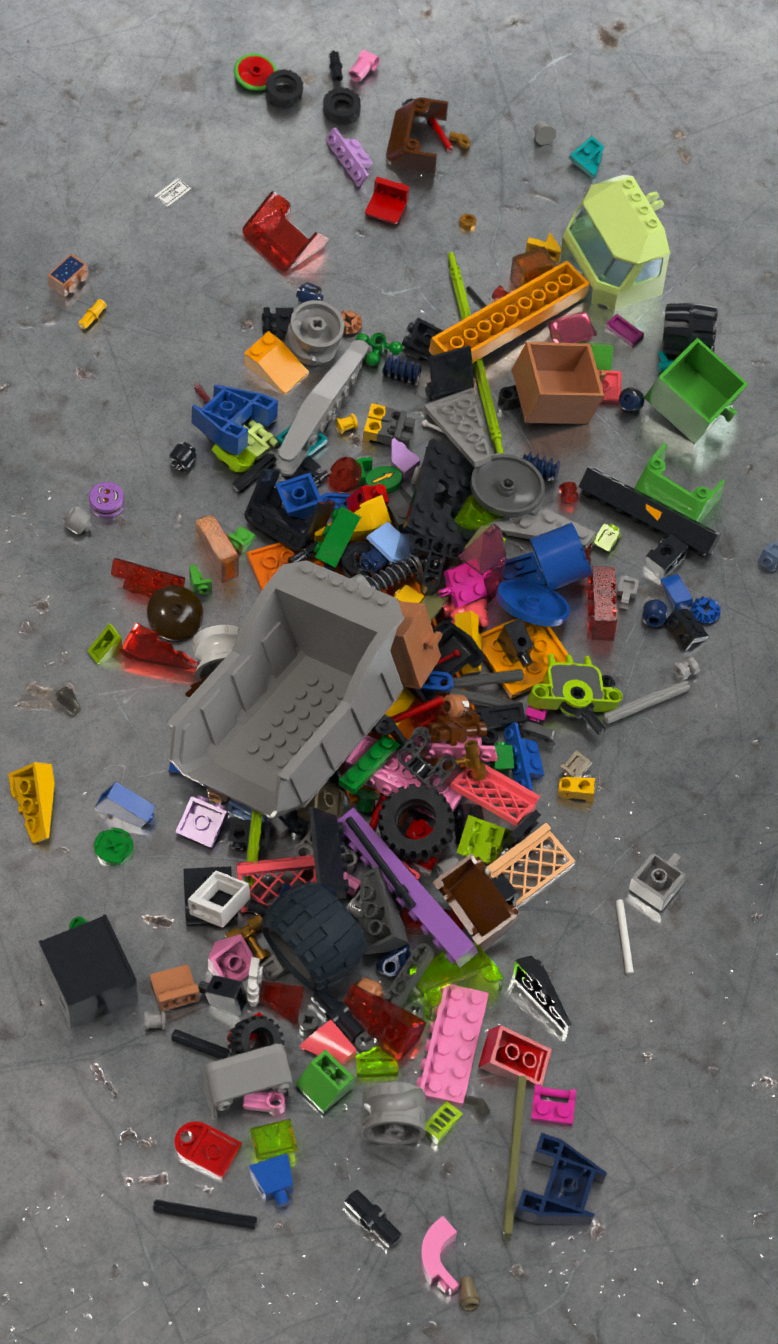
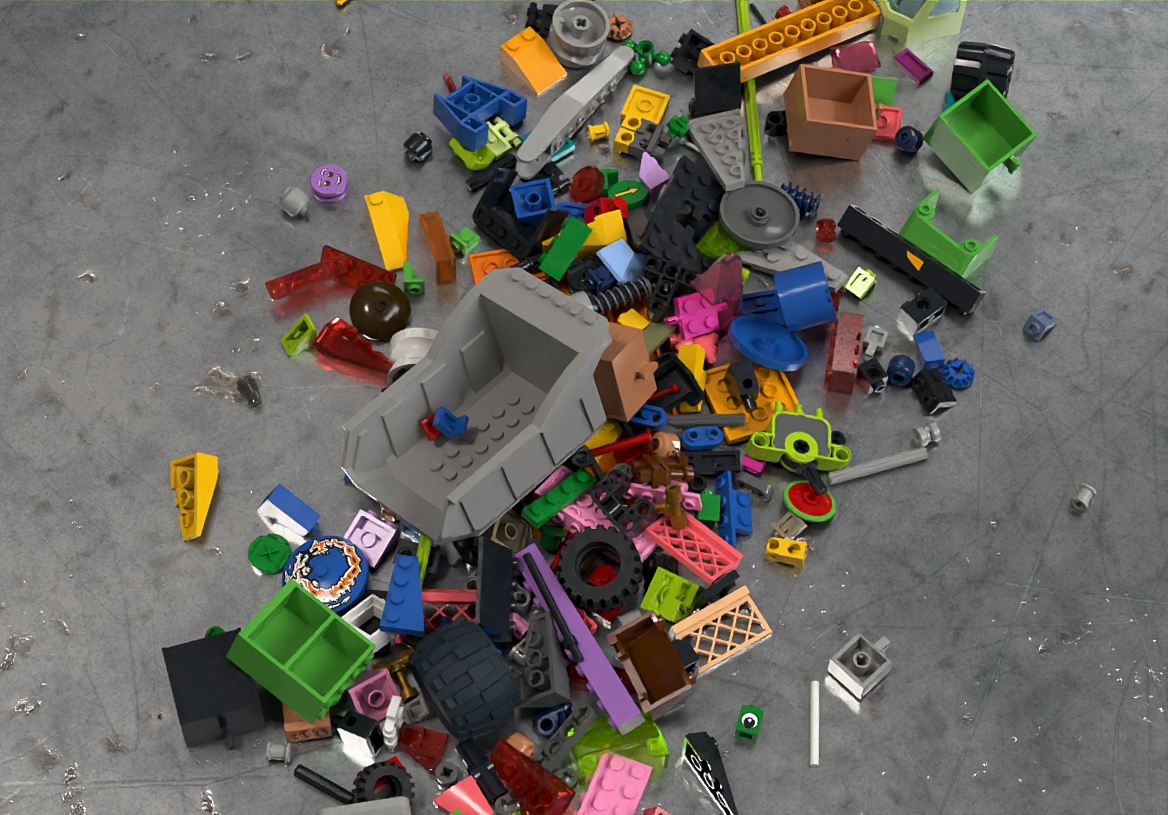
camera: 10 degrees right, 0 degrees up
dark blue piece [382,354,422,385] -> none
none -> bright green container [226,578,376,725]
none -> clear red bracket [265,255,348,301]
none -> dish [282,536,369,615]
none -> yellow wedge [364,191,409,273]
none -> blue wing [380,554,424,637]
none -> red tile [419,412,442,441]
none -> blue bracket [433,406,469,439]
none -> yellow plate [620,85,670,125]
none -> green gear [666,115,690,139]
none -> blue plate [680,426,723,451]
none -> green brick [734,705,764,744]
none -> red wheel [782,480,836,522]
none -> black brick [855,357,888,395]

